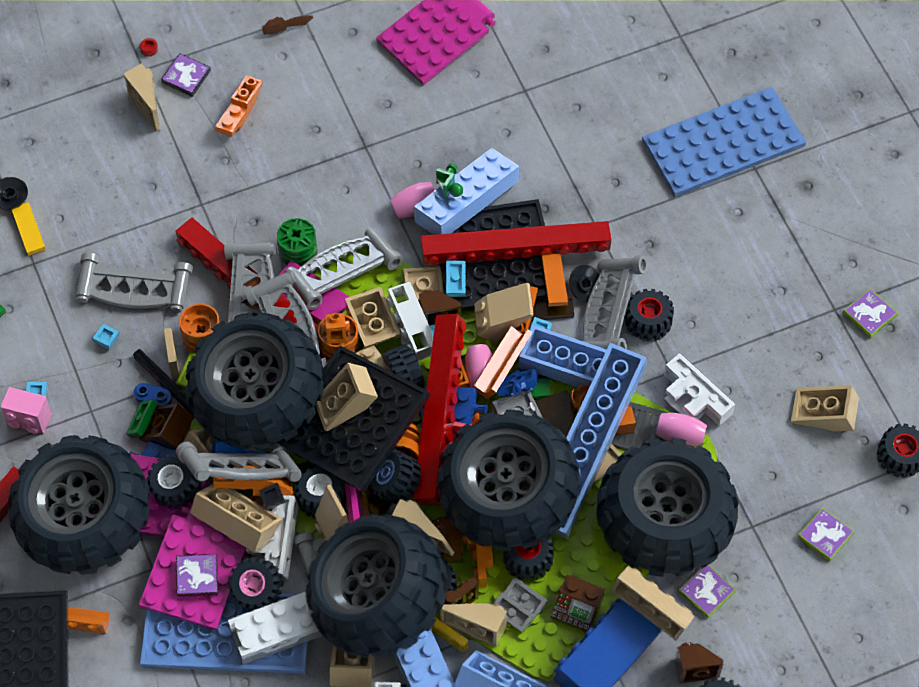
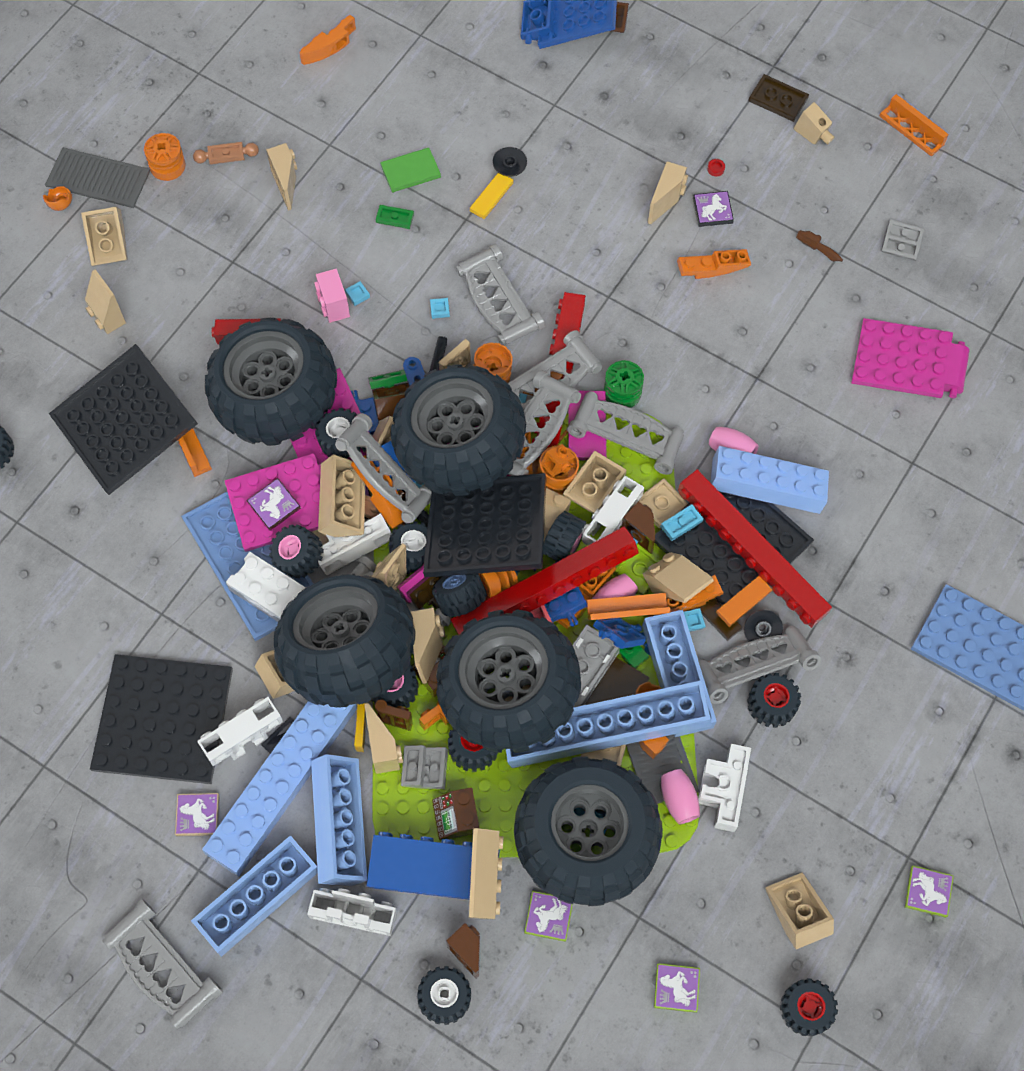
camera: 55 degrees right, 5 degrees up
black plate [259,483,286,510] -> none
tan slope [315,363,378,431] -> none
green piece [436,163,464,199] -> none

